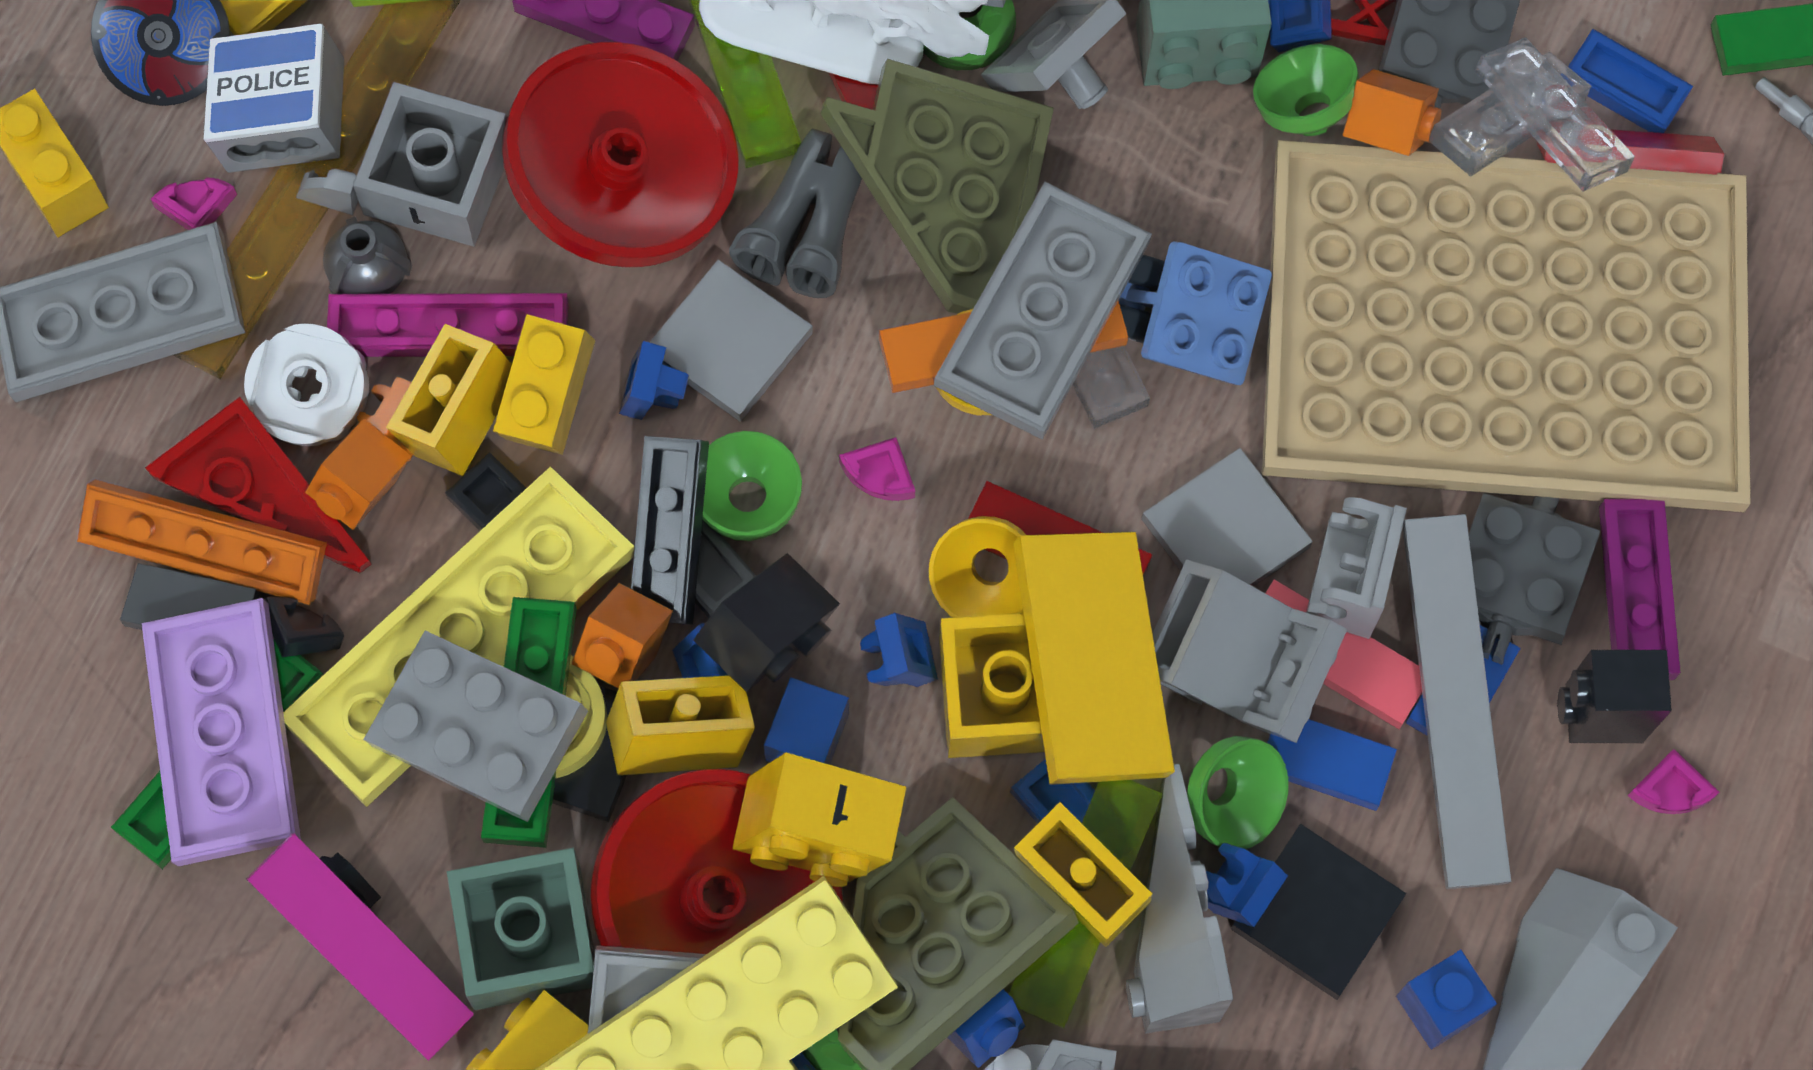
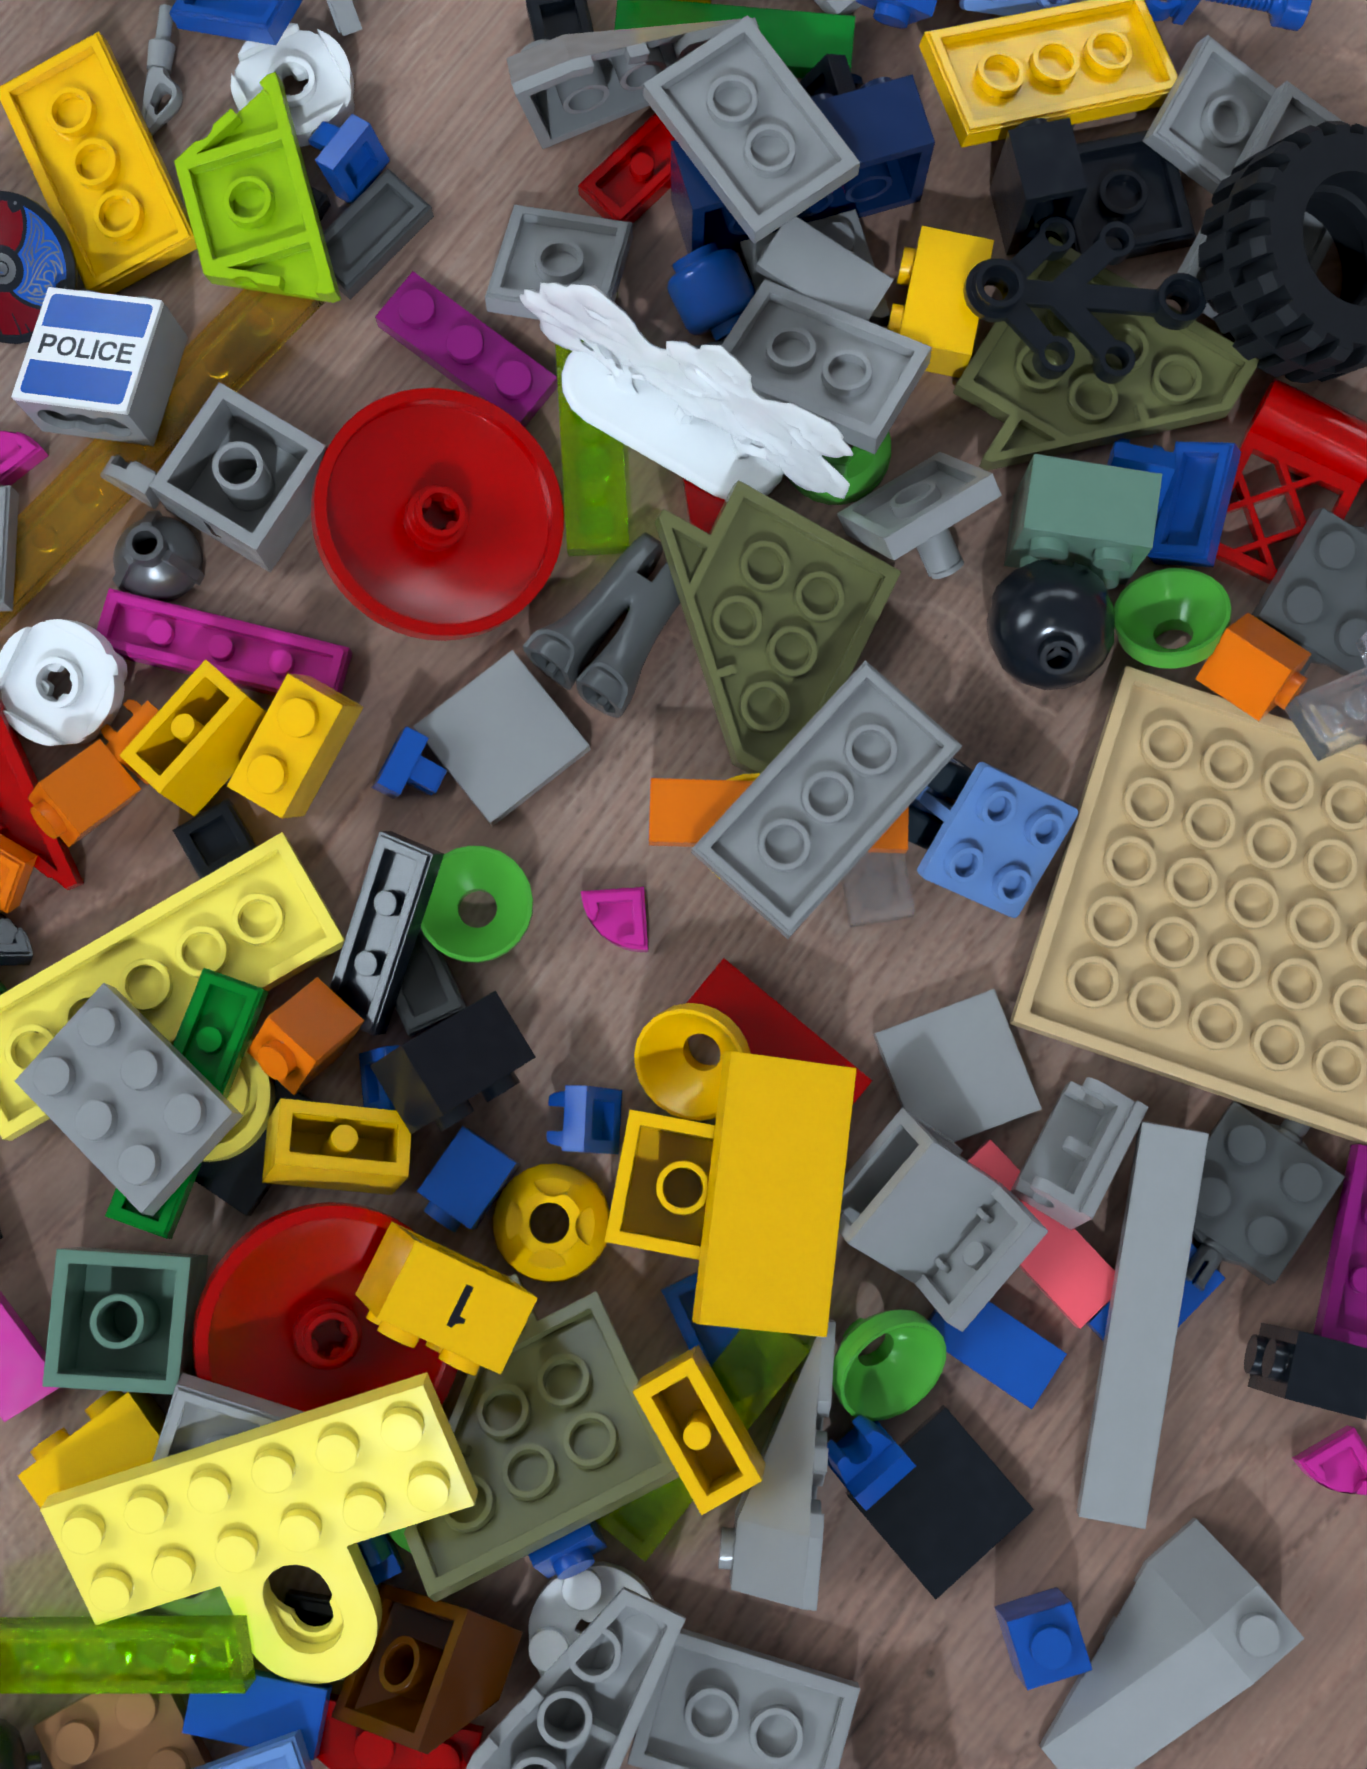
camera: 15 degrees right, 10 degrees up
none -> yellow piece [493,1163,610,1282]
none -> black cylinder [987,559,1115,690]

